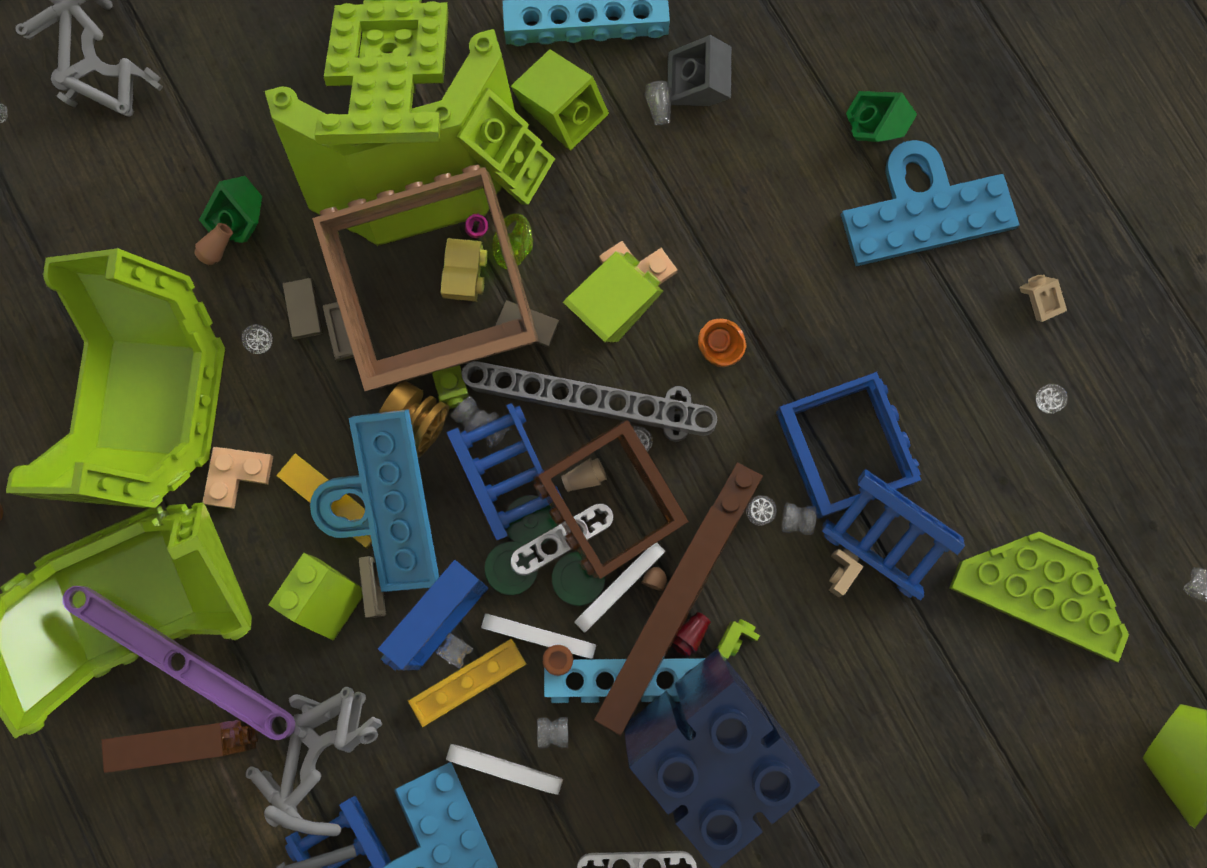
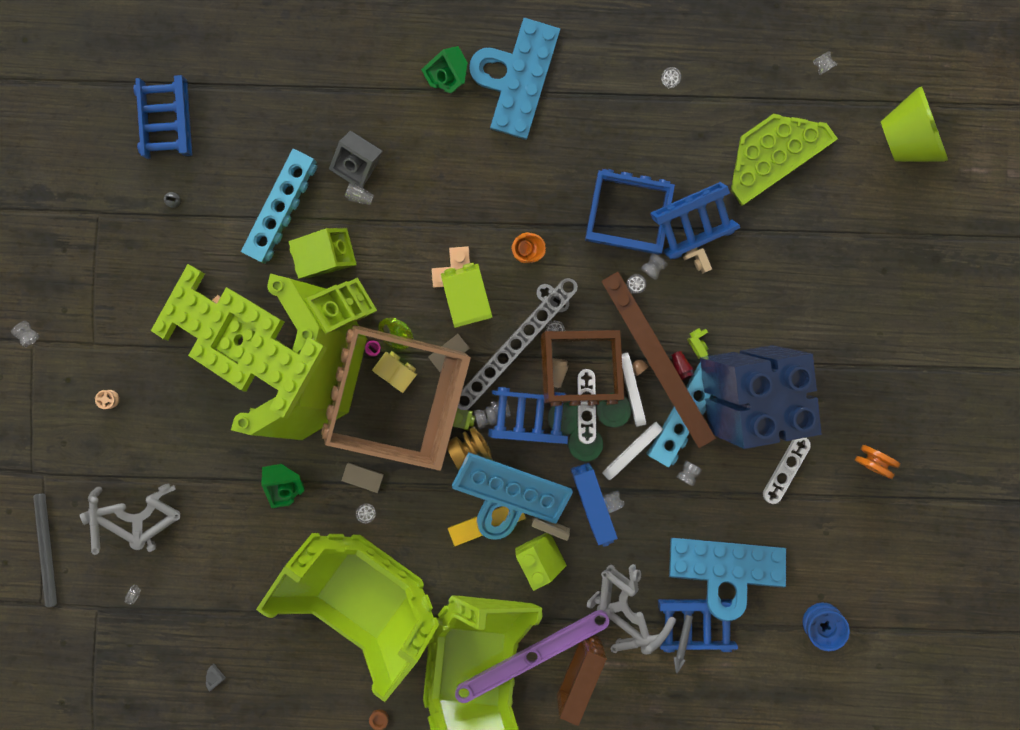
camera: 55 degrees left, 10 degrees up
nougat cone [194,223,233,265] -> none
light nougat plate [203,447,273,509] -> none
dark tan tile [323,302,354,361] -> none
yellow tile [408,638,527,727] -> none
white beam [446,744,563,795] -> none
dark orange tile [543,645,573,676] -> none
tan bracket [1020,275,1067,322] -> none

